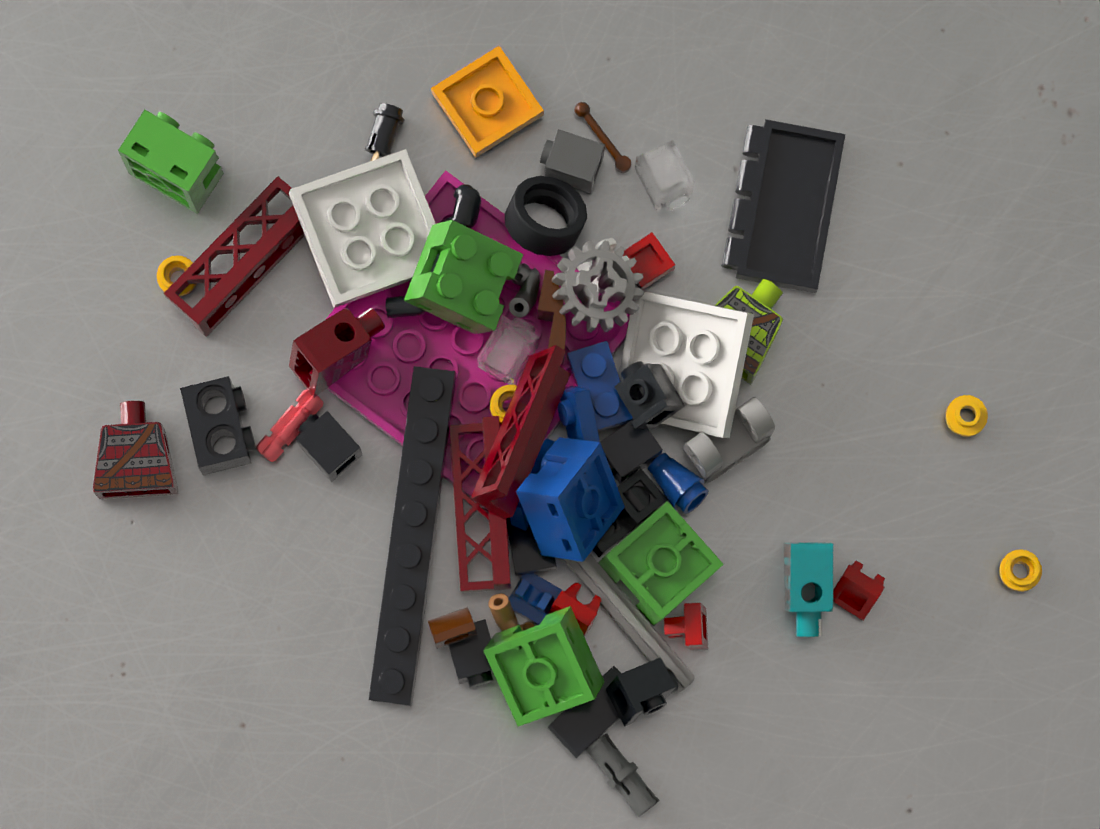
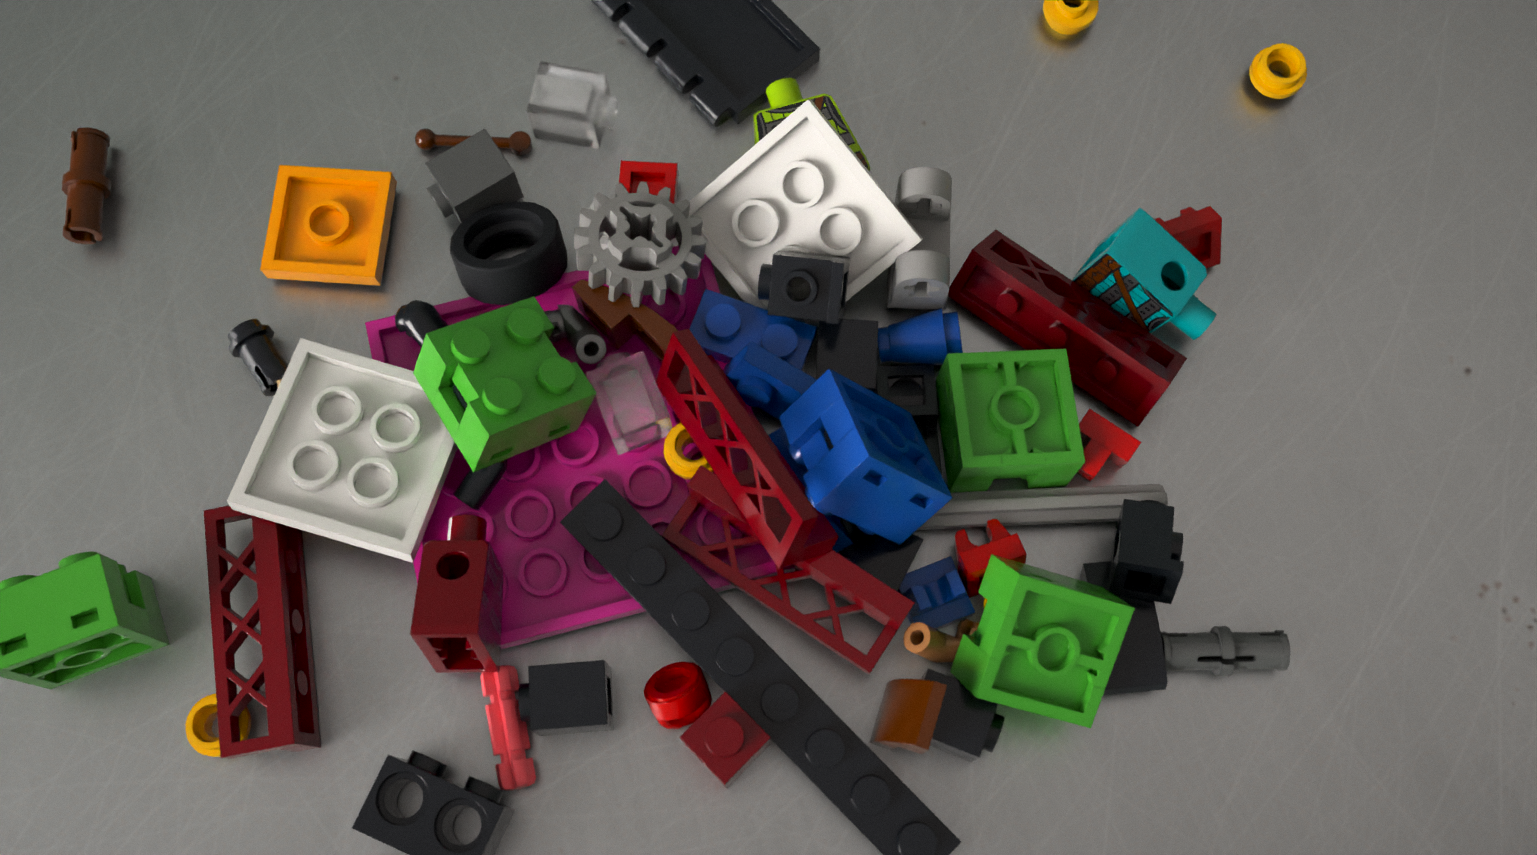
camera: 50 degrees left, 5 degrees down
none -> red tile [644,661,712,729]
none -> dark red brick [679,691,771,788]
none -> dark red fence [948,230,1187,427]

